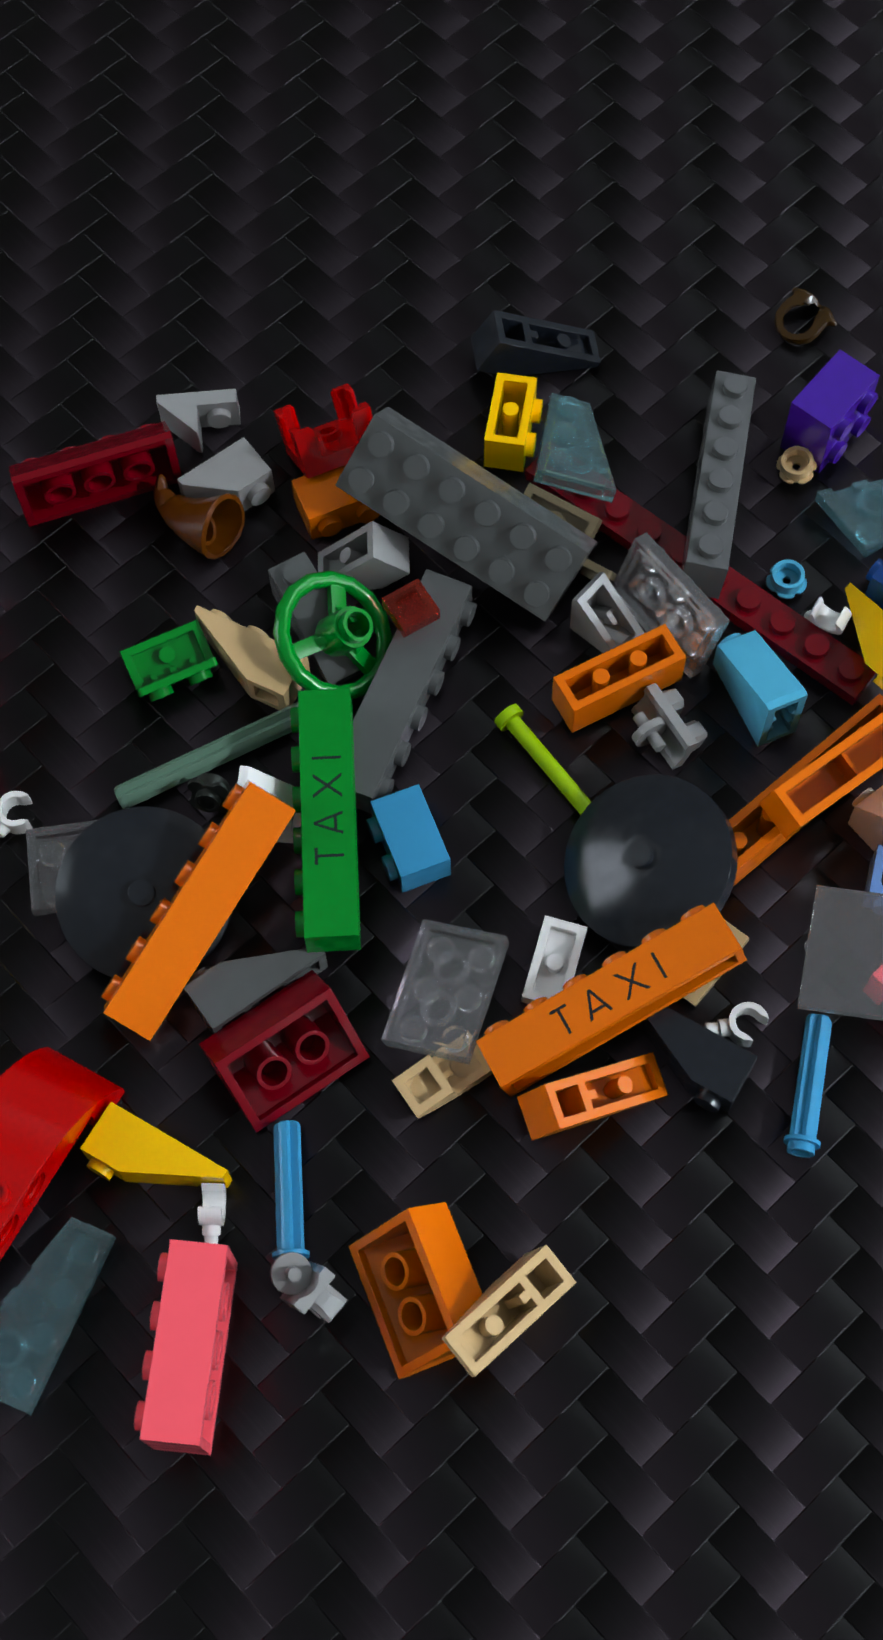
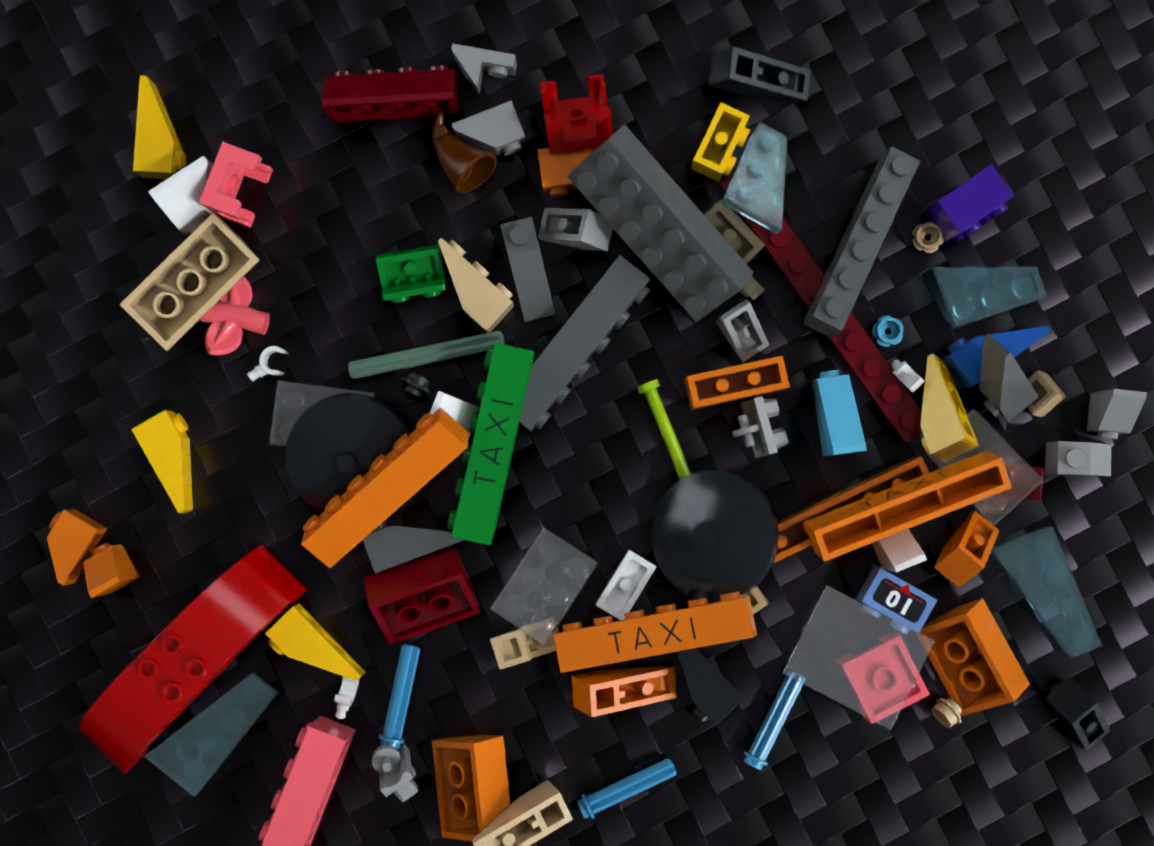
camera: 15 degrees right, 20 degrees up
green piece [273,571,393,700] -> none
dark azure brick [366,784,451,893] -> none
clear red plate [382,579,440,638] -> none
clear plate [613,532,730,678] -> none
white piece [704,1002,769,1047] -> none
dark brown piece [774,287,837,345] -> none
none -> dark azure axle [577,759,676,819]

